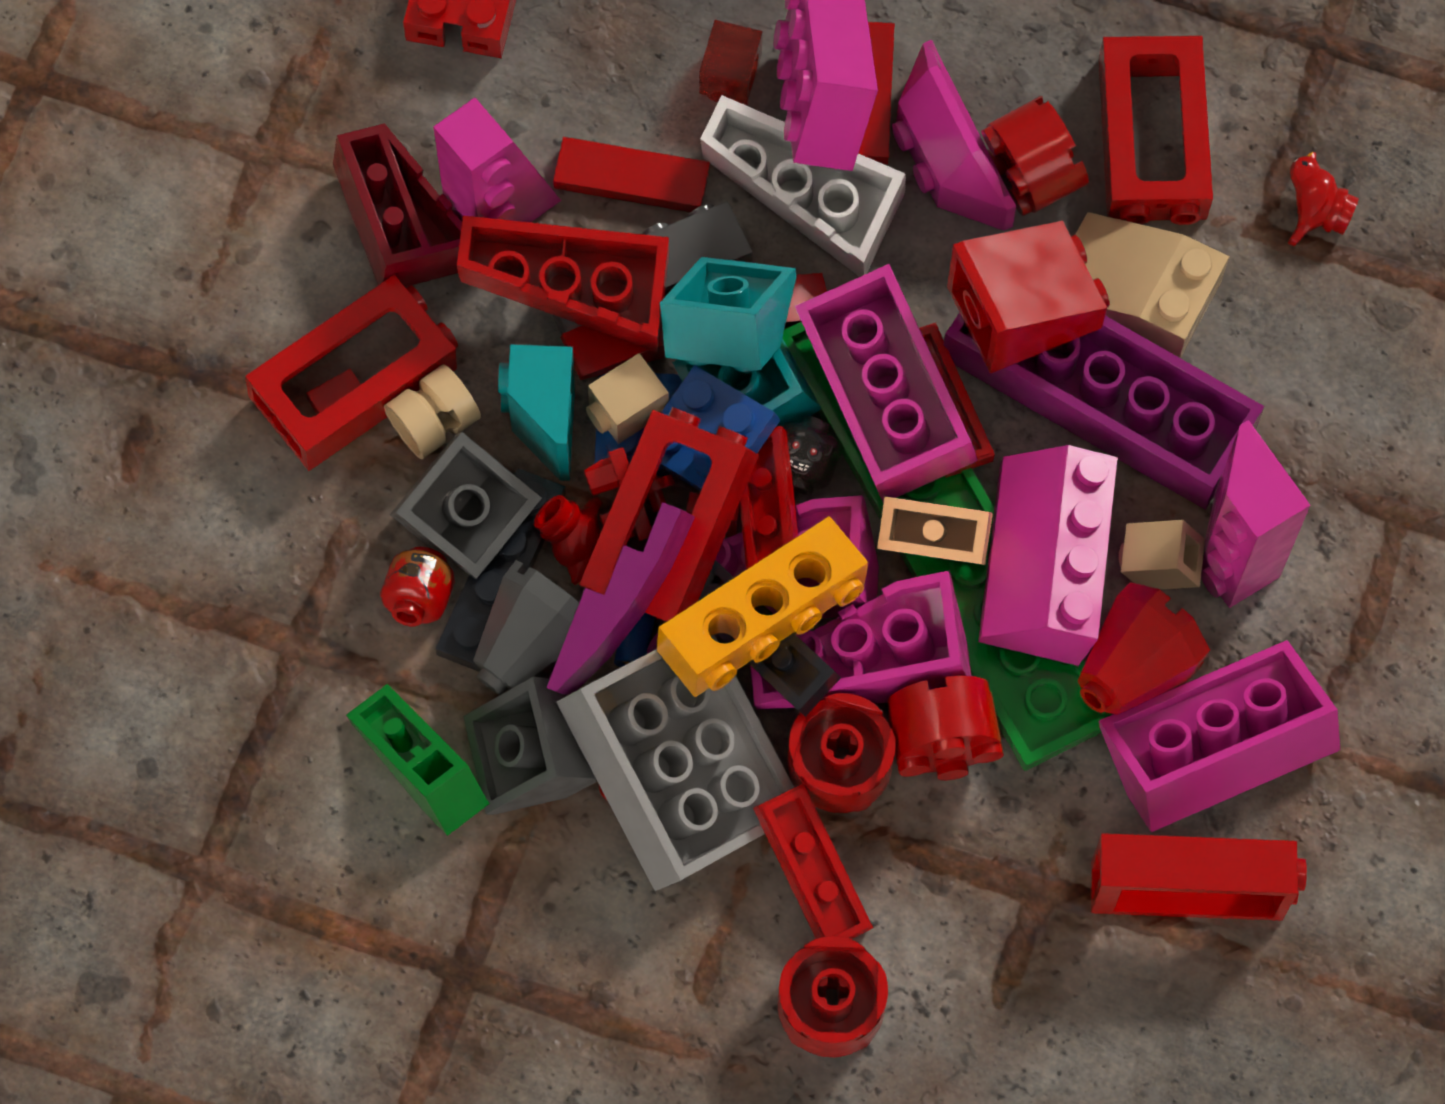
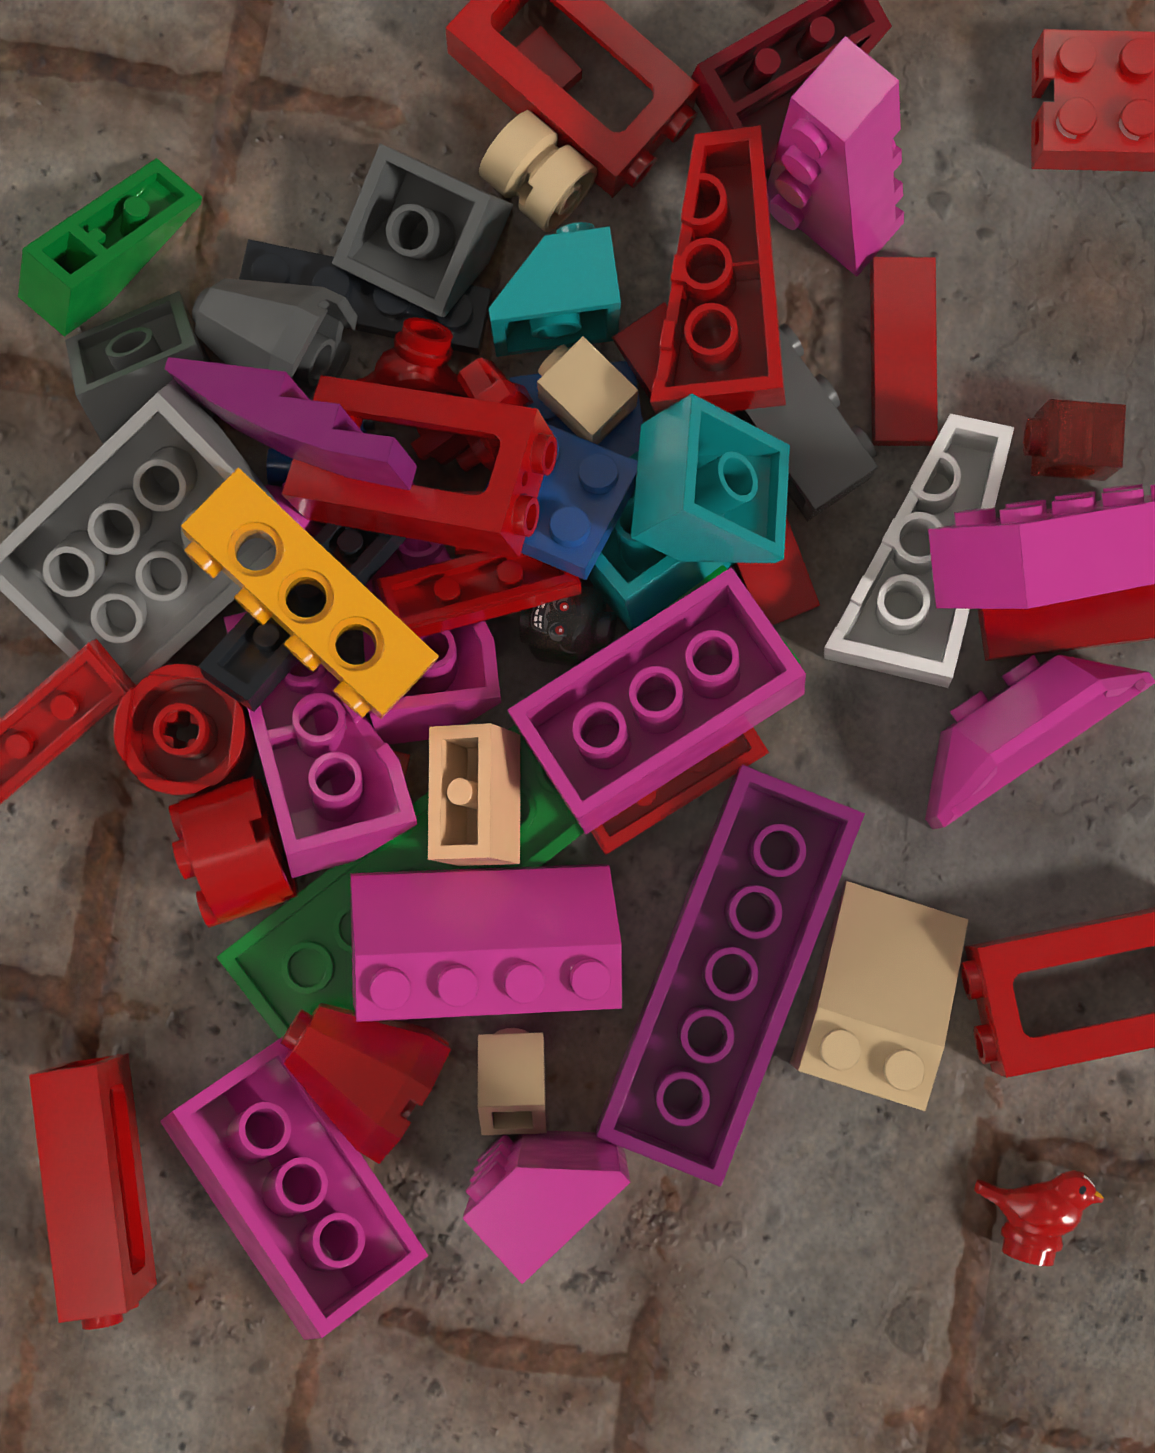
camera: 80 degrees right, 15 degrees up
red head [380,546,455,627] -> none
slope [947,221,1110,374] -> none
red brick [981,96,1089,216] -> none

